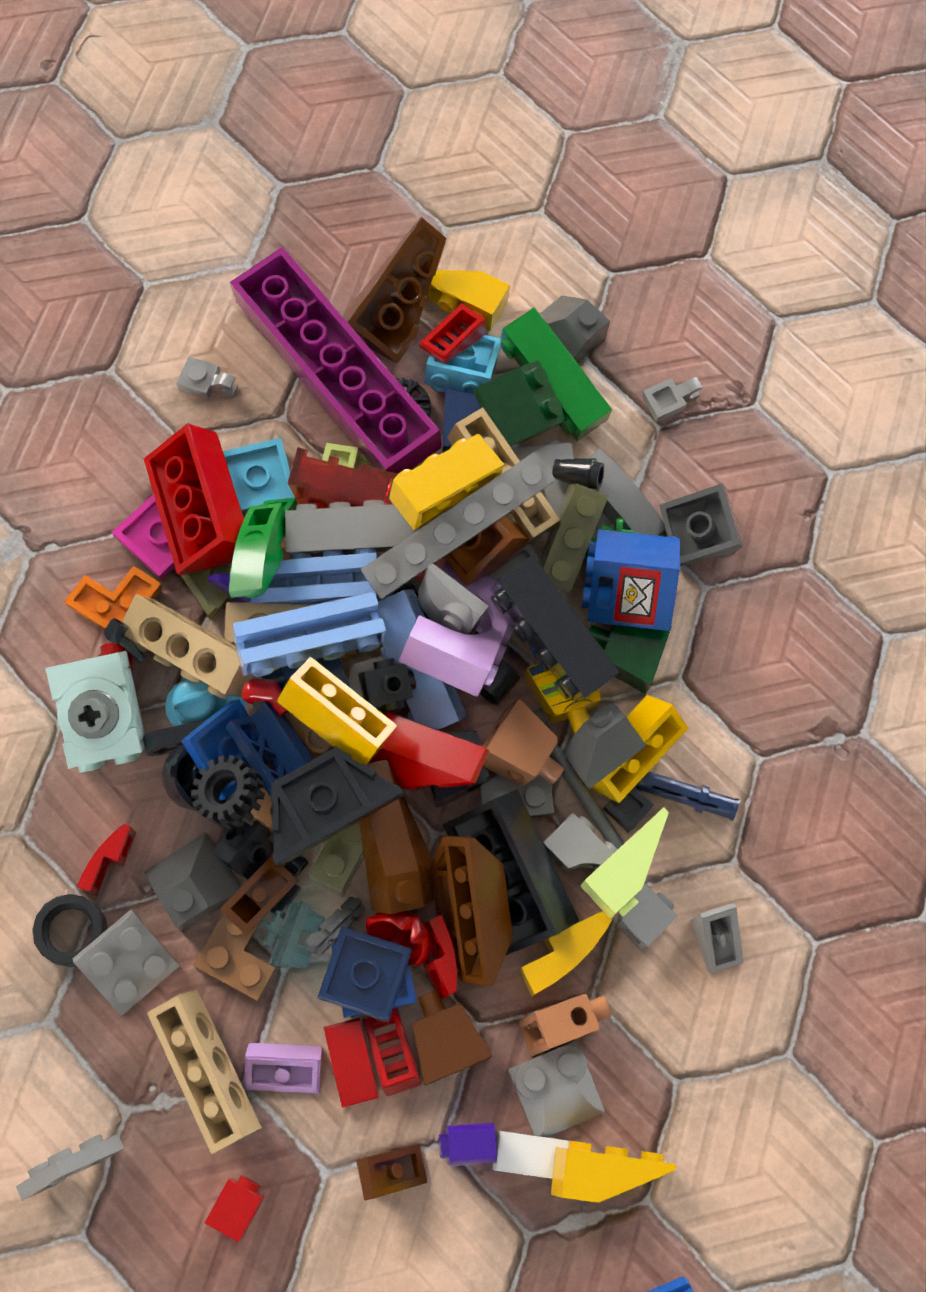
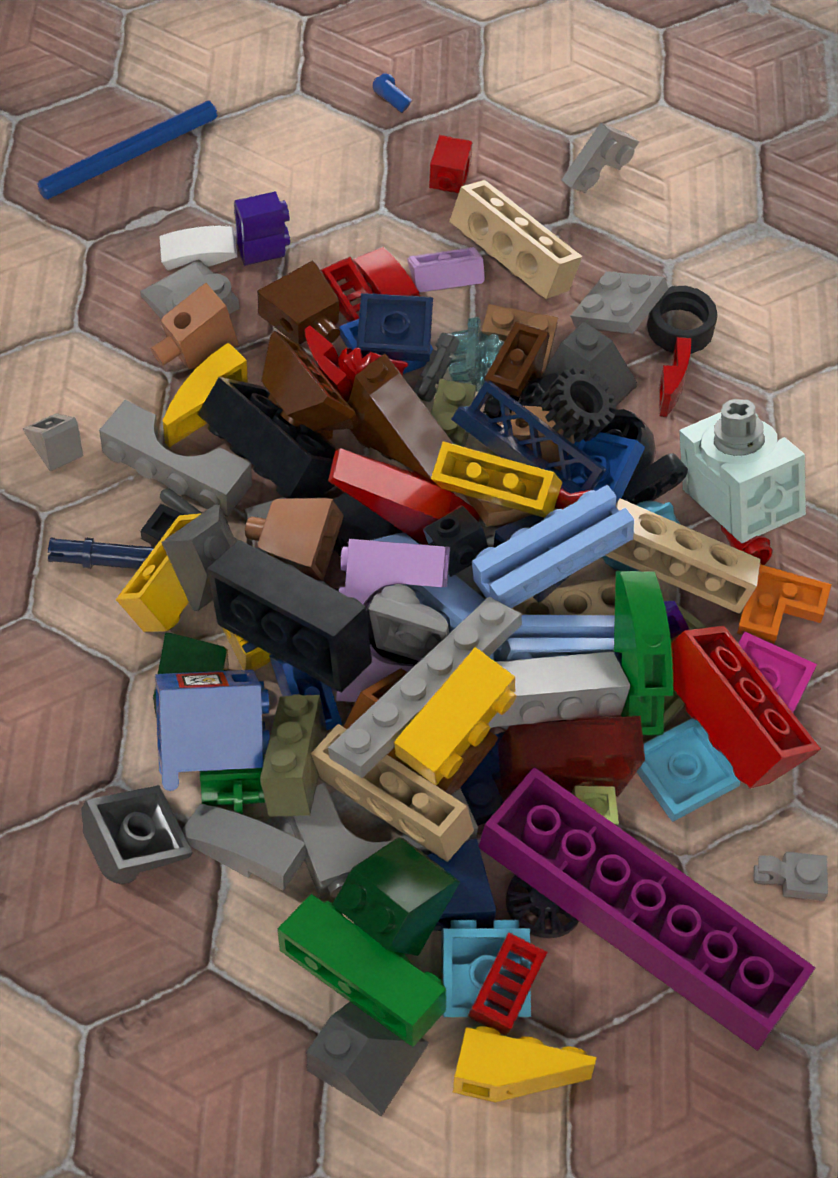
camera: 170 degrees right, 15 degrees down
black hand [104,618,146,662] -> none
black wing [271,747,404,868] -> none
reddish brown wedge [343,217,447,363] -> none
reddish brown slope [356,1144,428,1200] -> none
yellow slope [551,1141,677,1203] -> none
black cone [552,458,604,490] -> none
yellowish green slope [581,807,669,919] -> none
light grey plate [642,377,703,423] -> none

